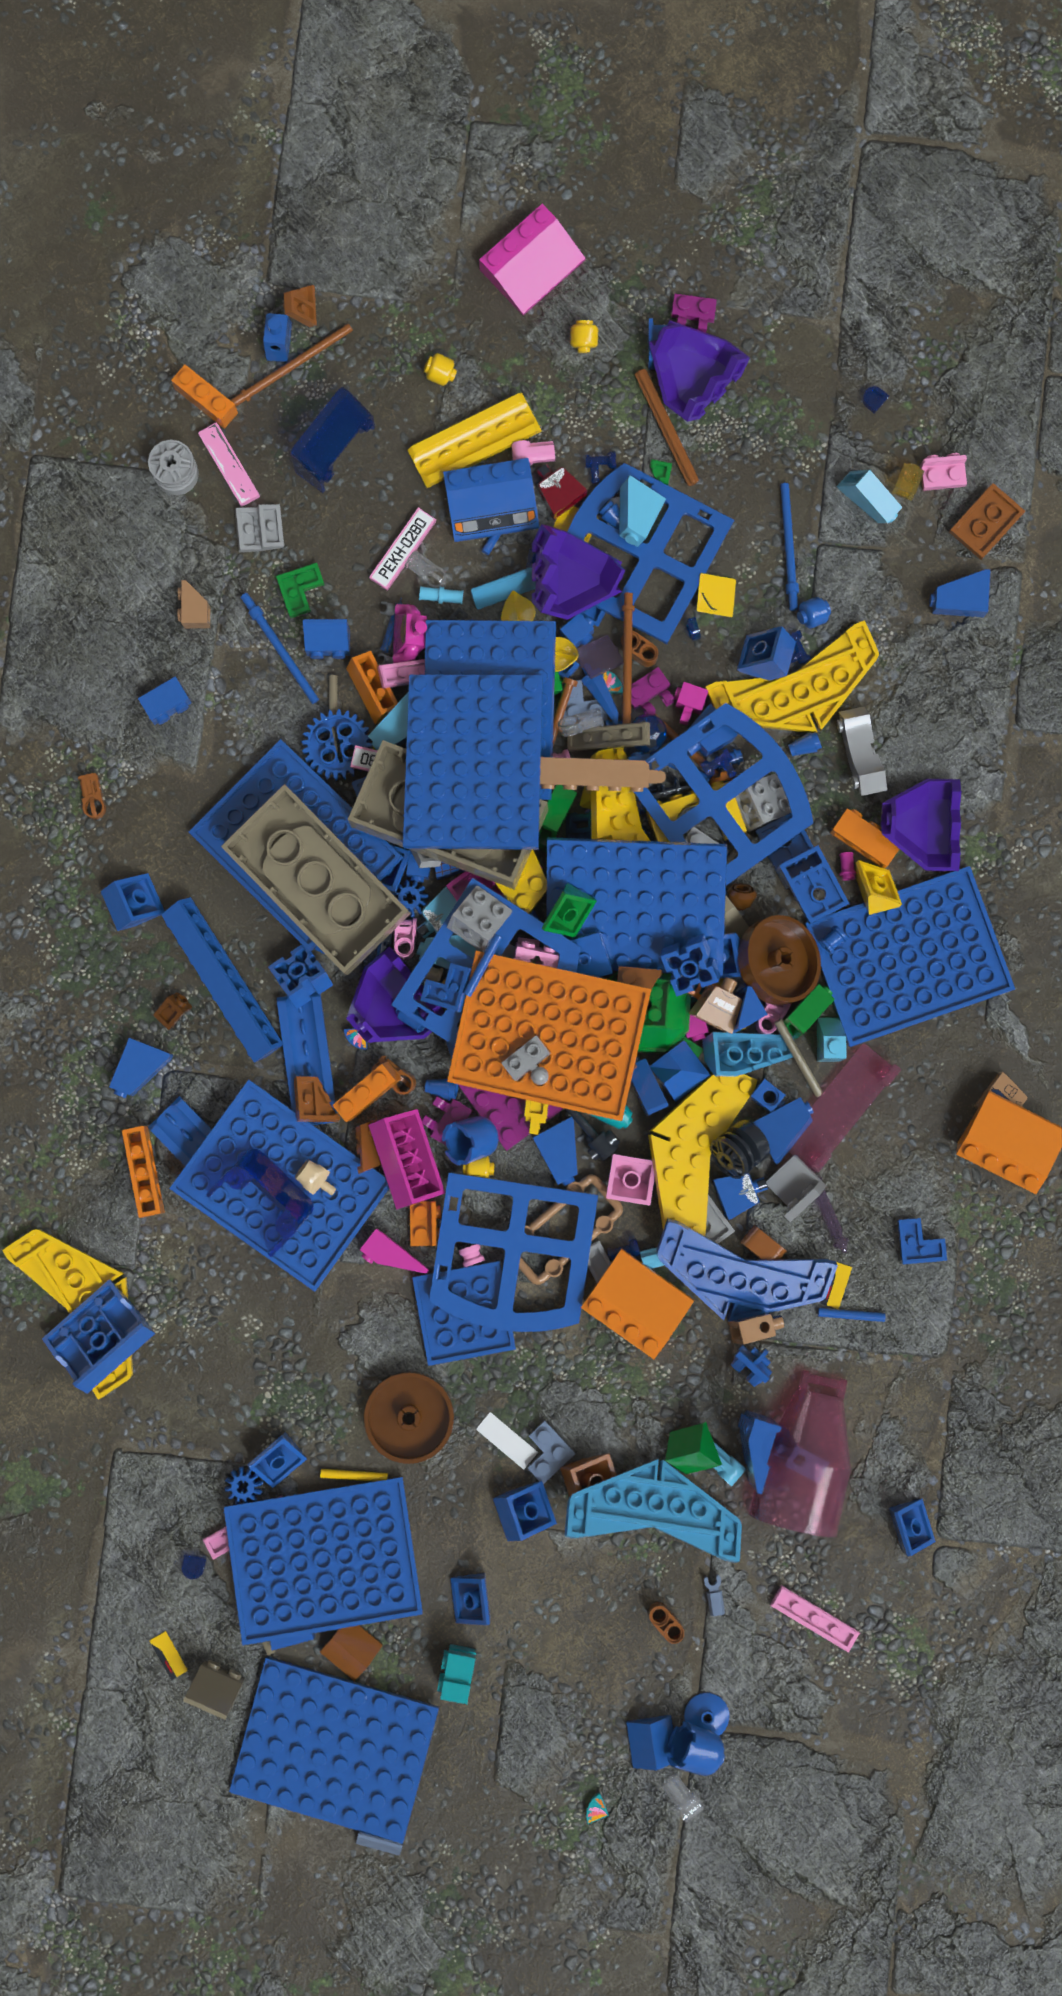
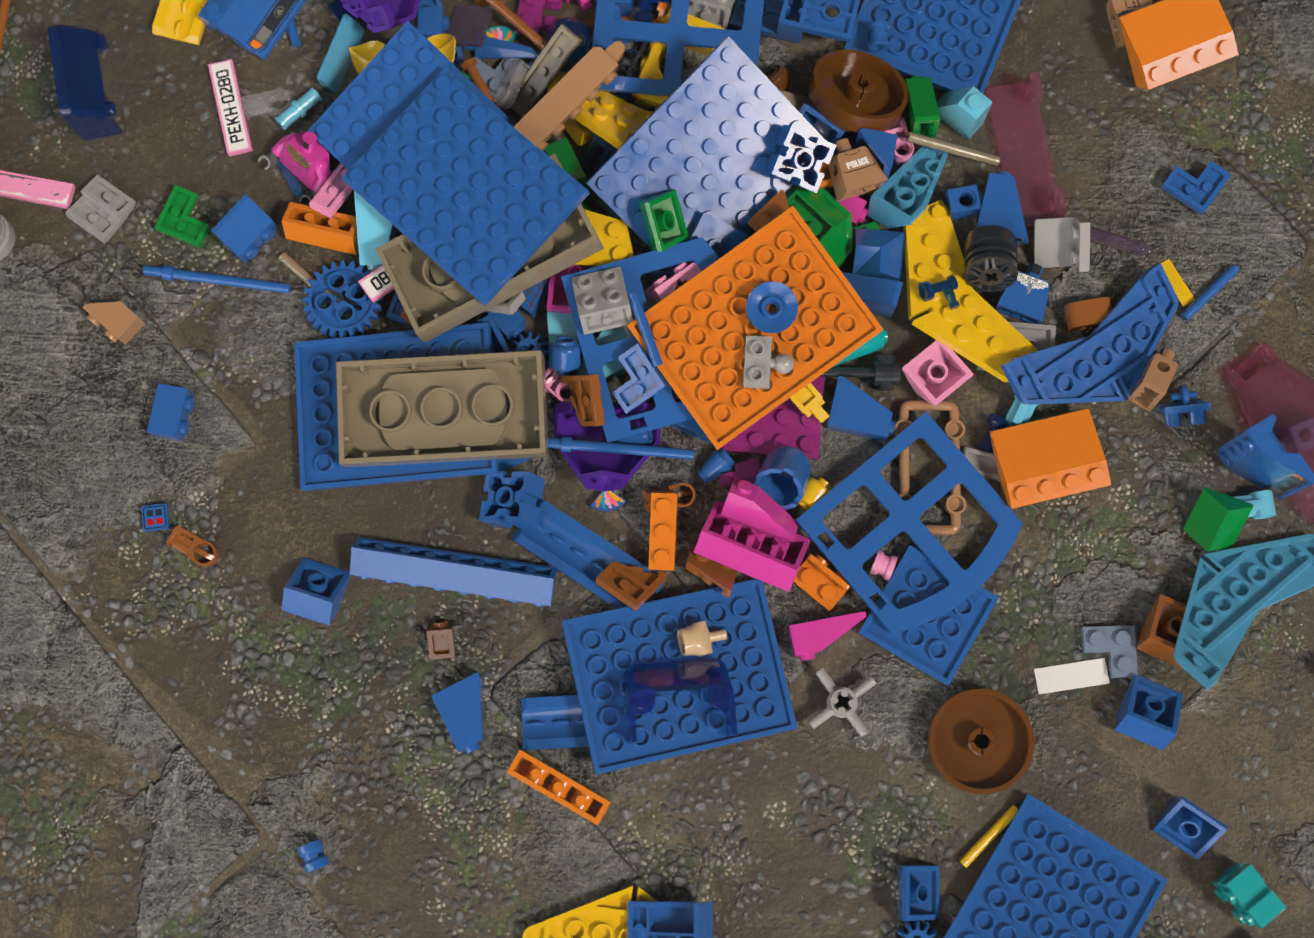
camera: 40 degrees left, 5 degrees down
none -> blue tile [141,503,170,532]
none -> blue bar [548,436,694,460]
none -> blue head [549,336,582,375]
none -> dark orange wing [560,374,605,426]
none -> dark pink slope [721,477,798,542]
none -> blue dish [746,282,798,333]
none -> light grey bar [808,668,877,737]
none -> piece [918,275,960,310]

